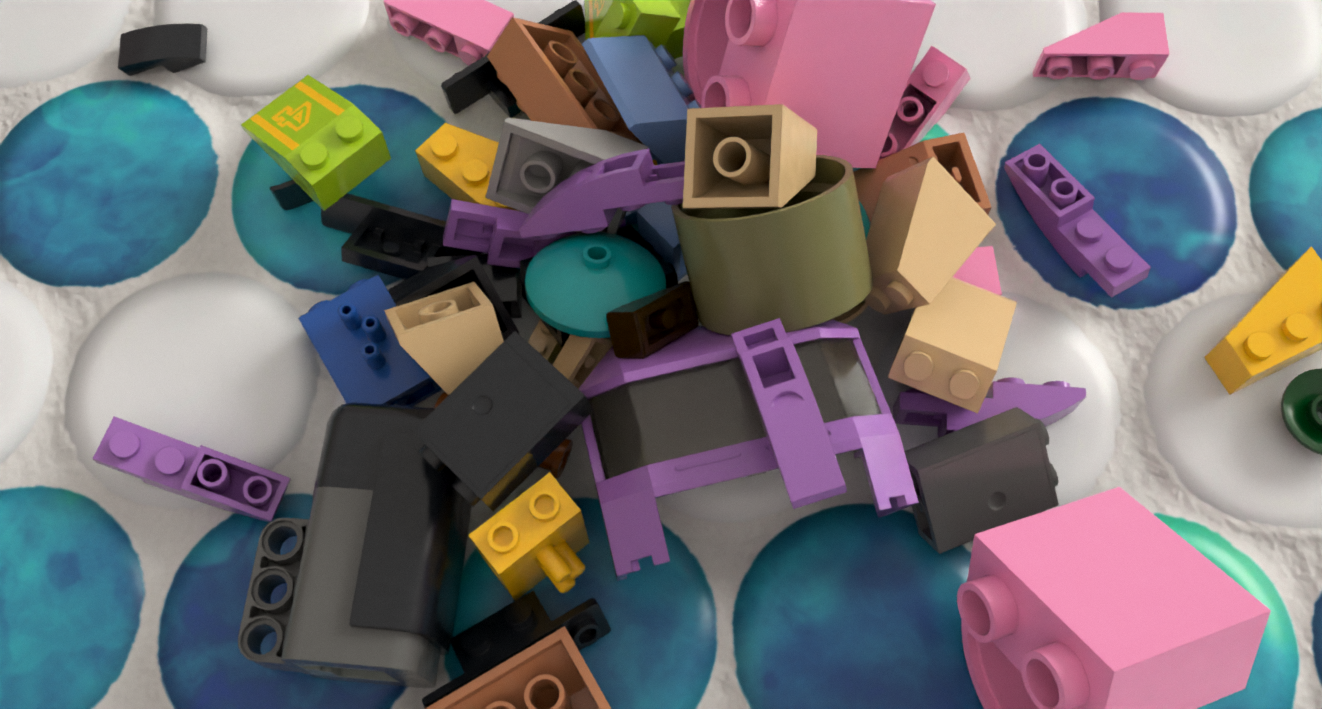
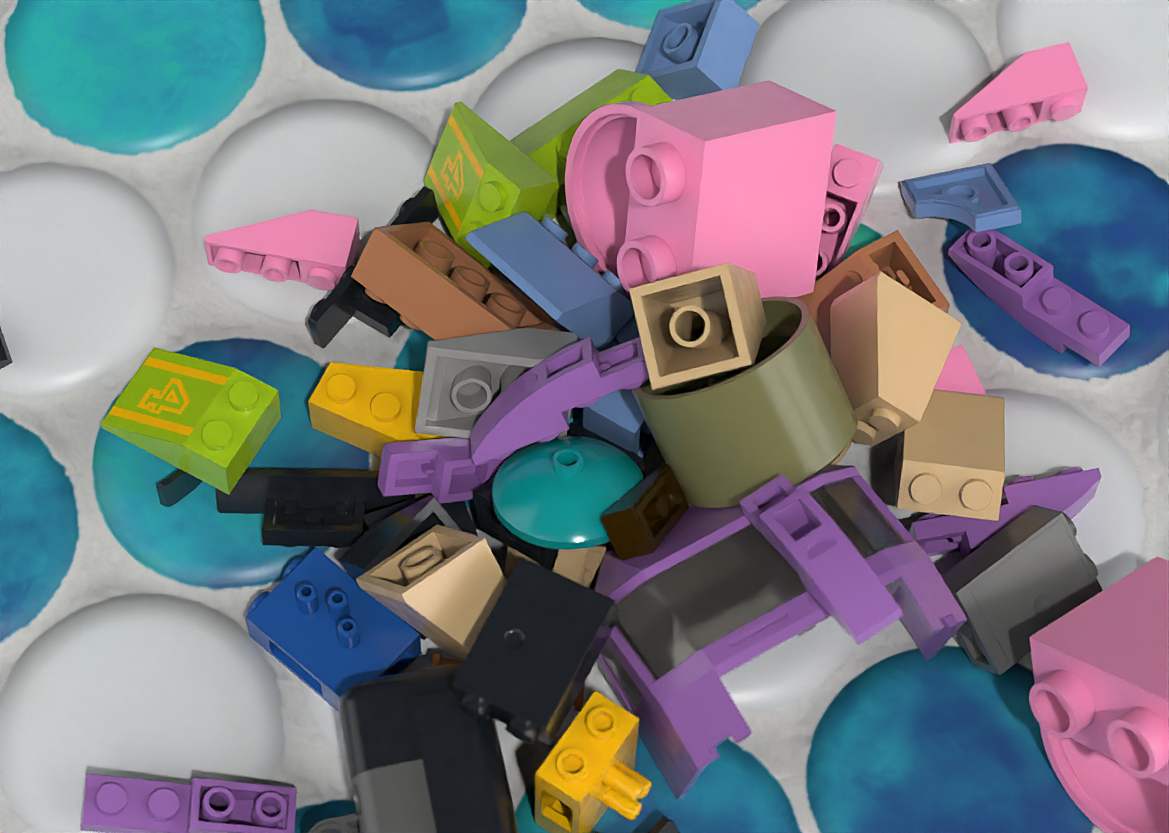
camera: 20 degrees left, 5 degrees down
none -> medium blue tile [901,163,1022,232]

